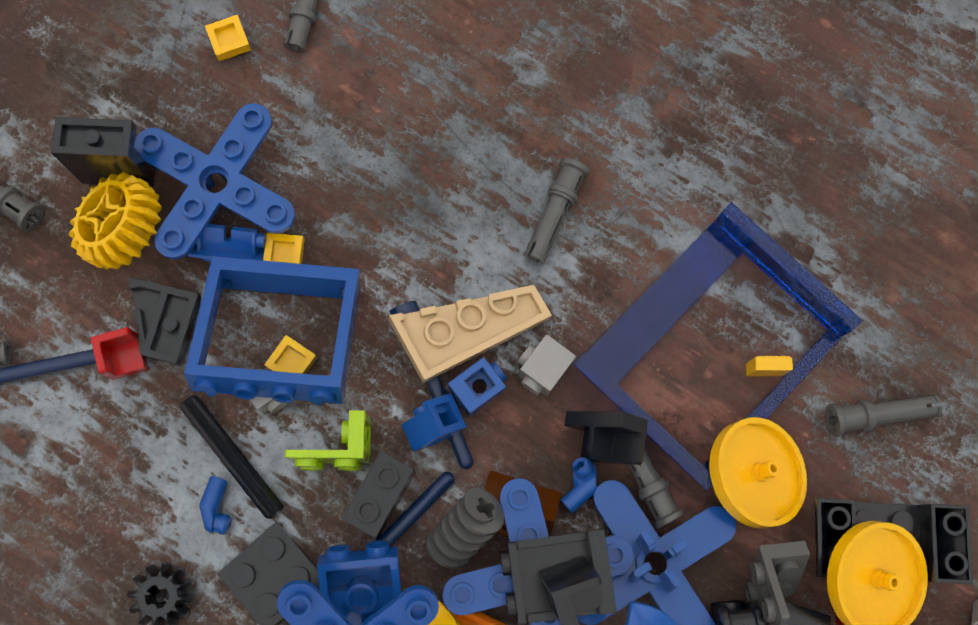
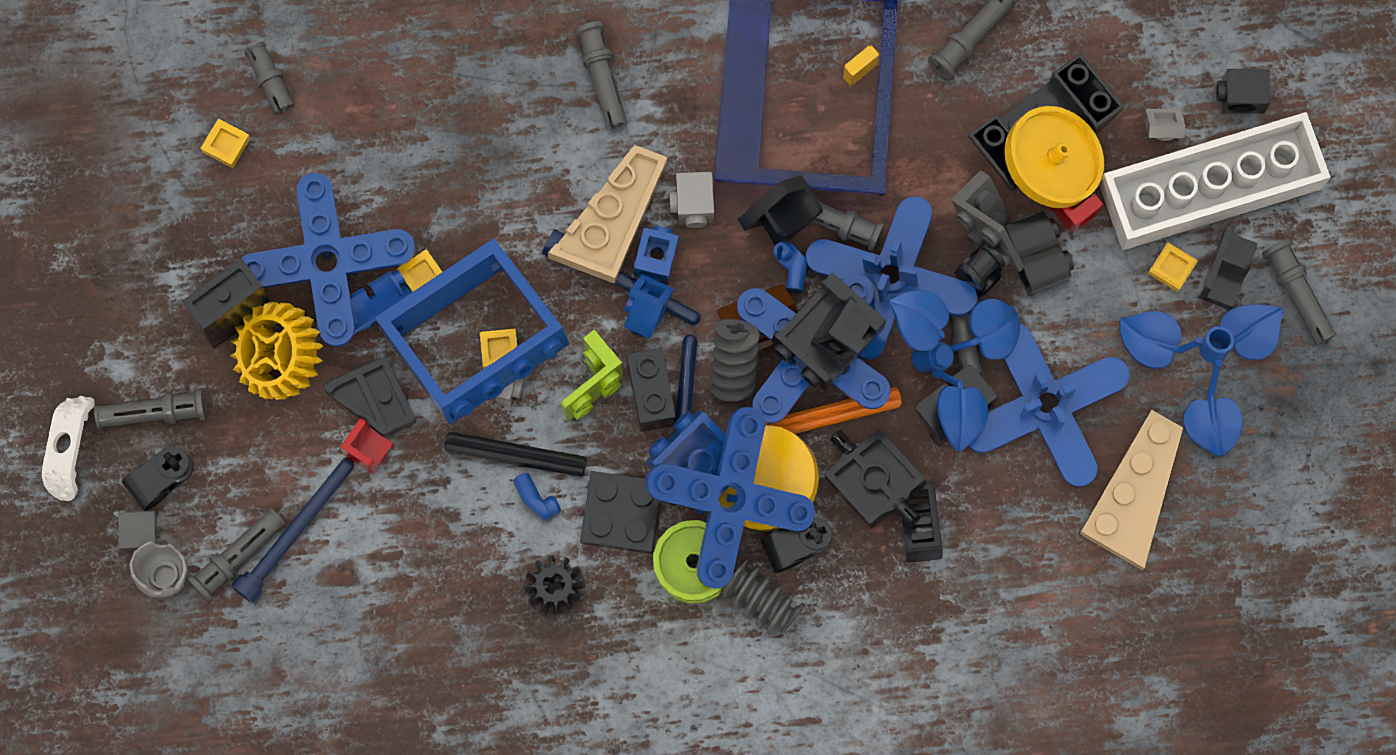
camera: 35 degrees left, 0 degrees up
yellow piece [709,417,807,529] -> none

